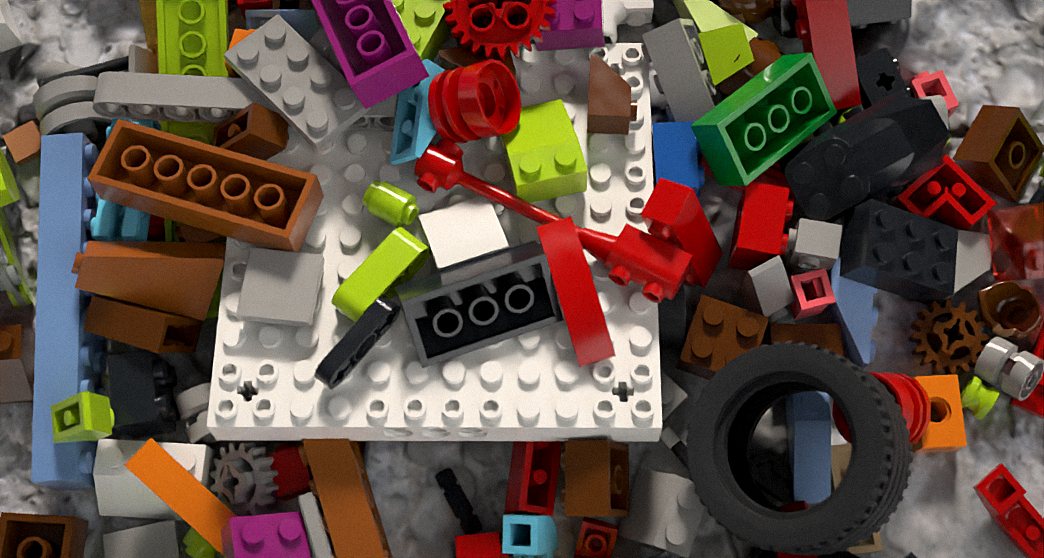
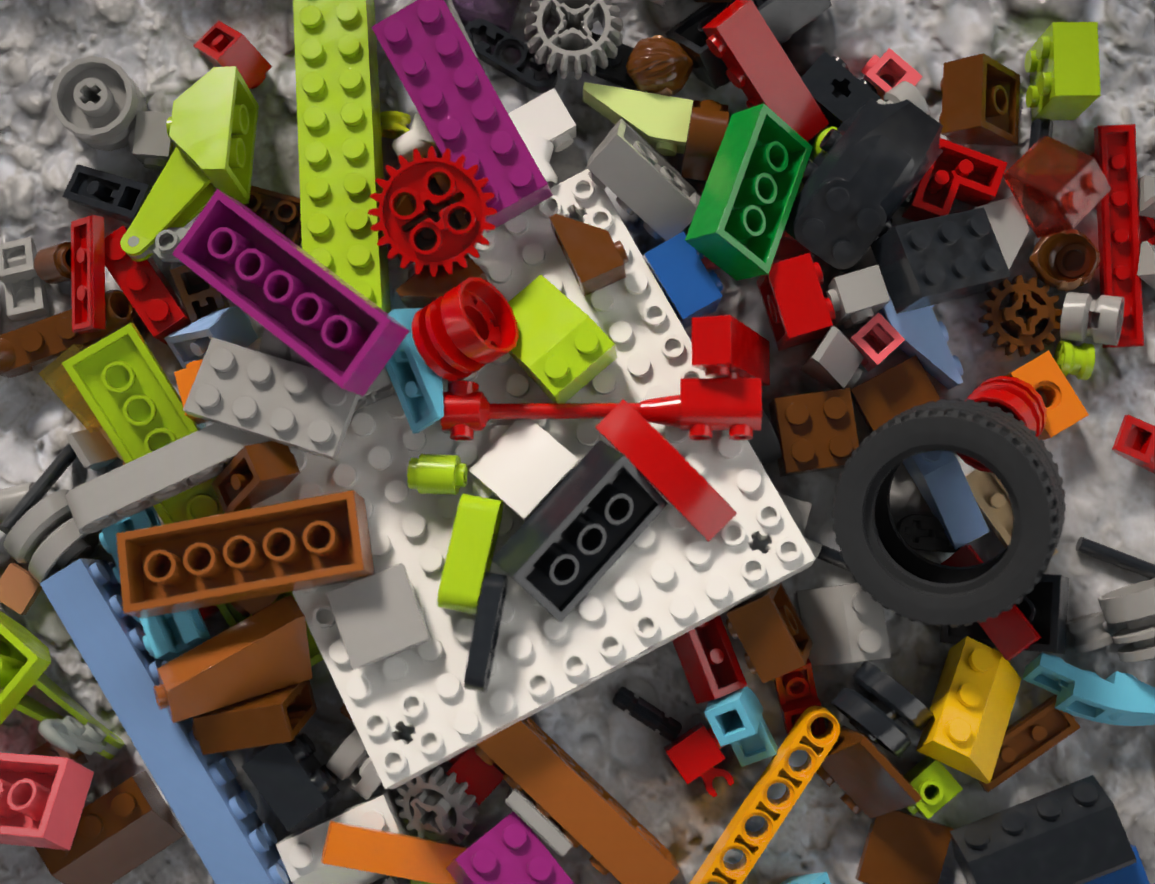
camera: 30 degrees left, 10 degrees up
lime slope [50,392,114,443] -> none
lime sticker [698,23,754,86] -> none

